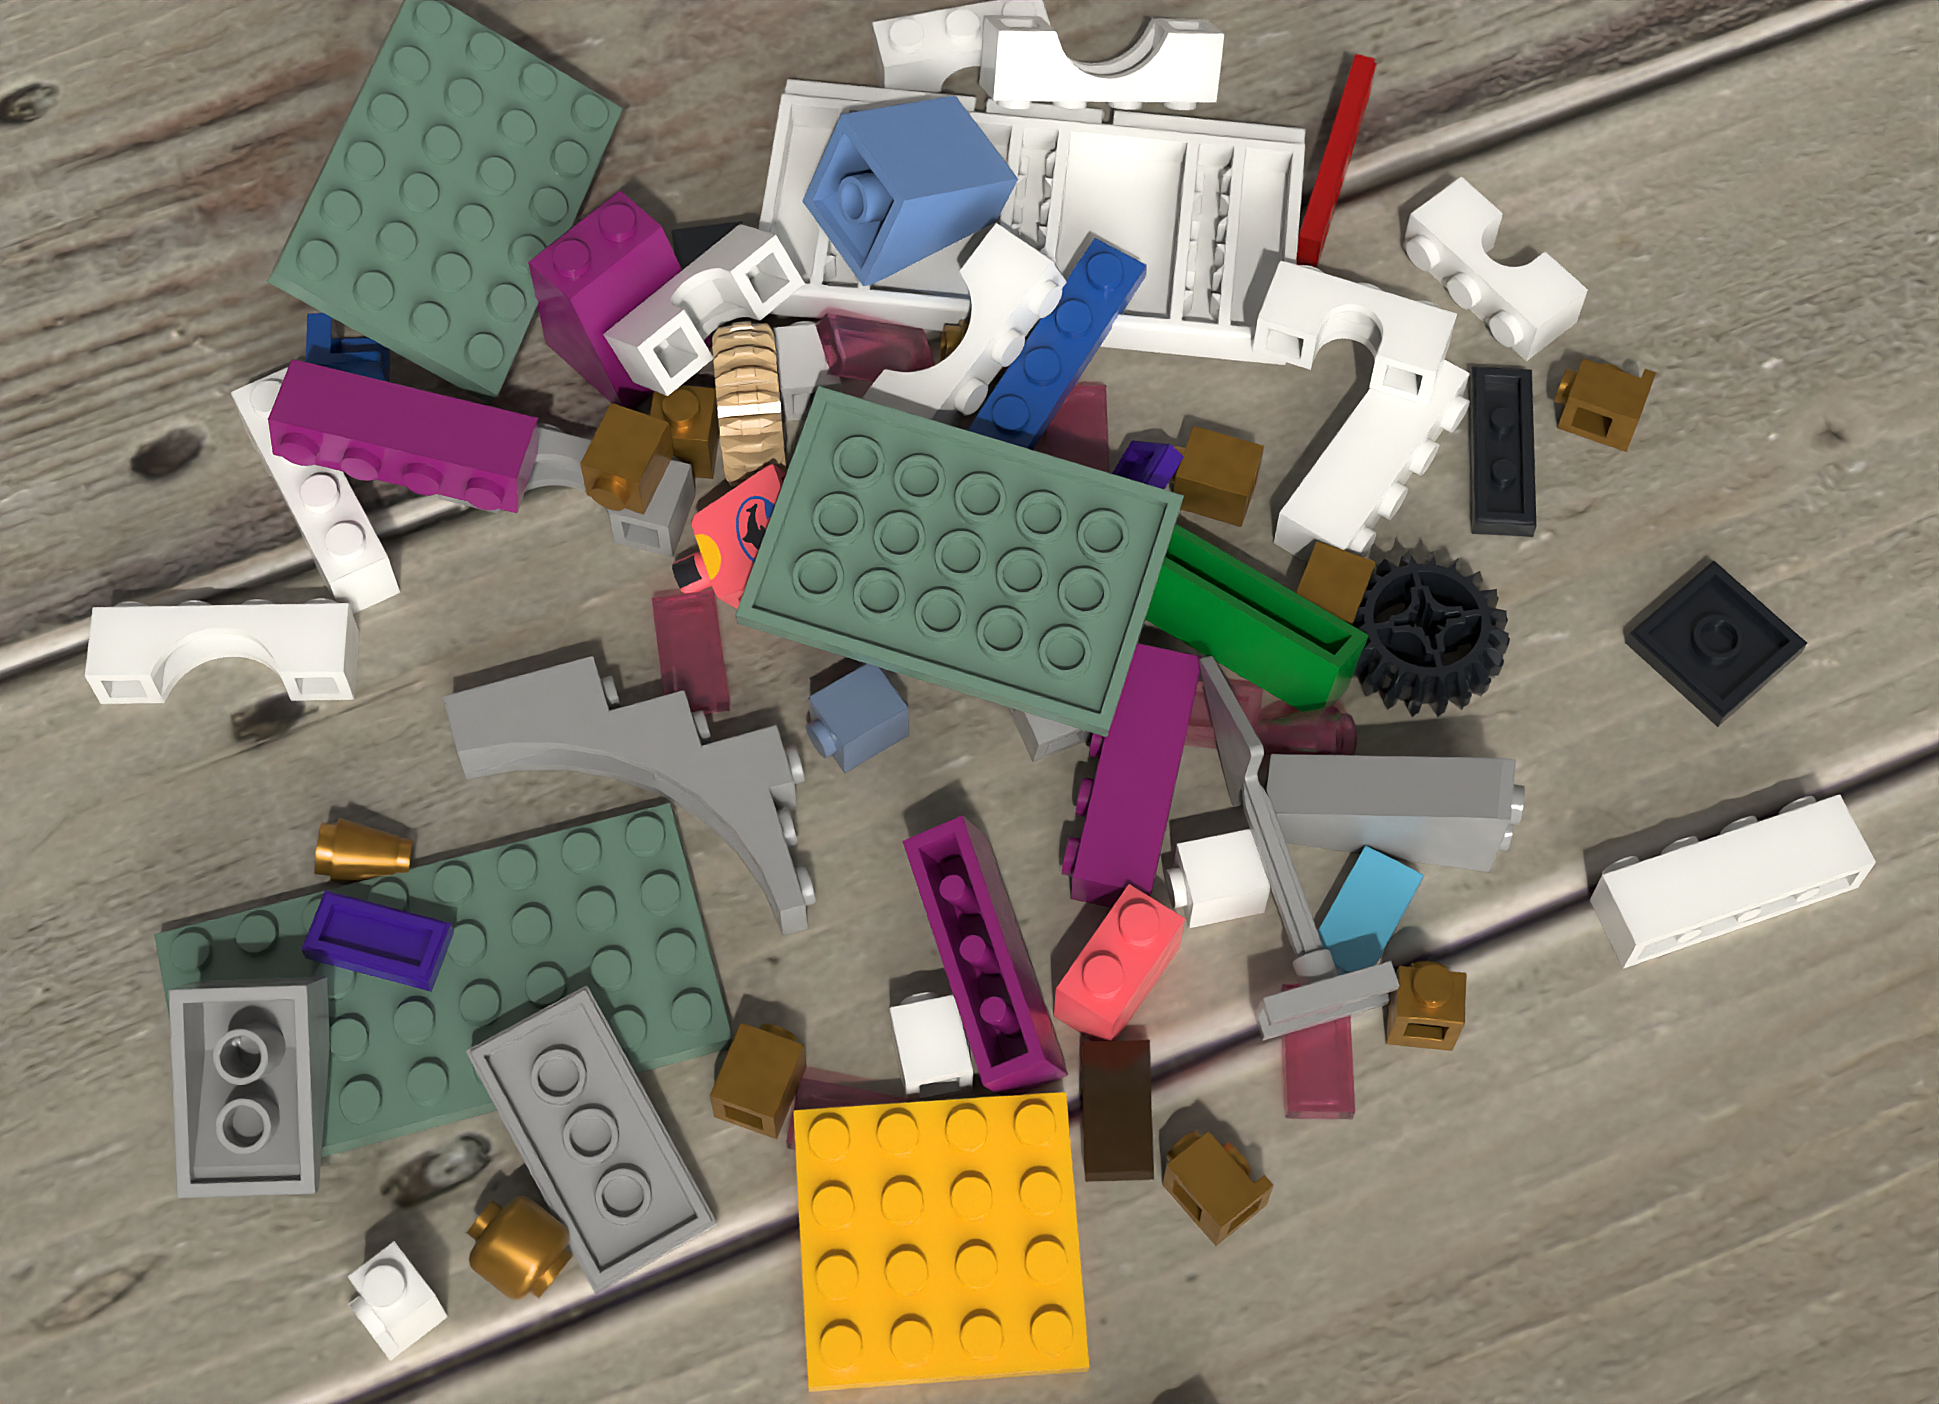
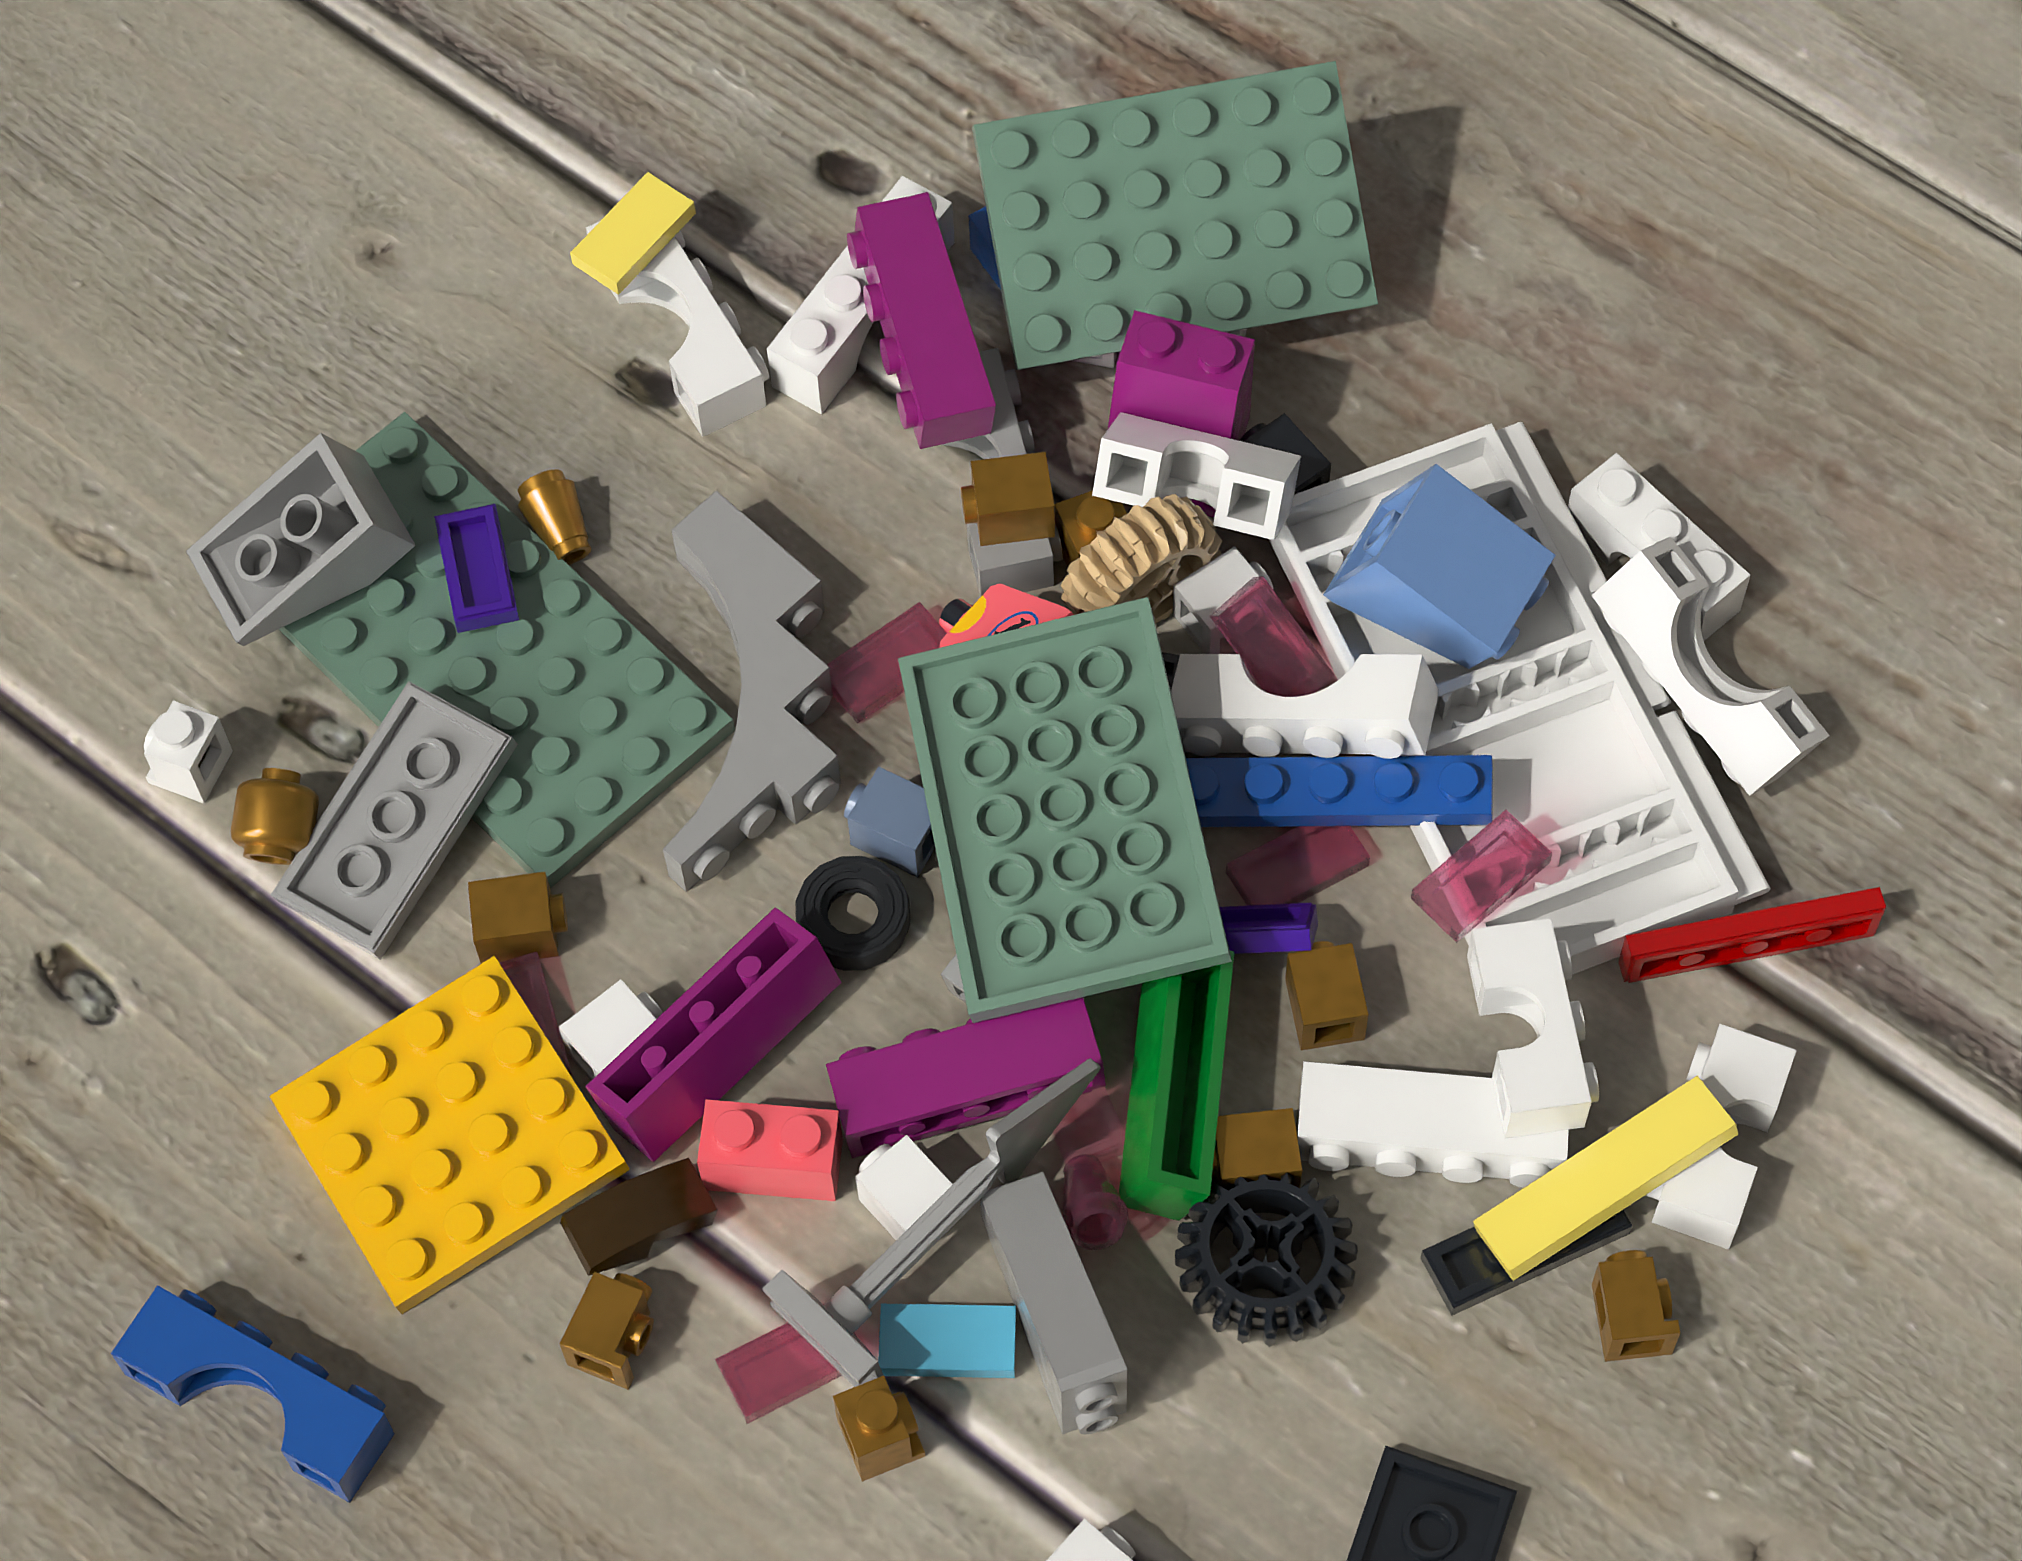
camera: 65 degrees right, 0 degrees up
none -> light yellow tile [570,172,696,295]
none -> black tyre [795,856,910,971]
none -> clear pink tile [1411,810,1552,943]
none -> light yellow tile [1473,1075,1738,1281]

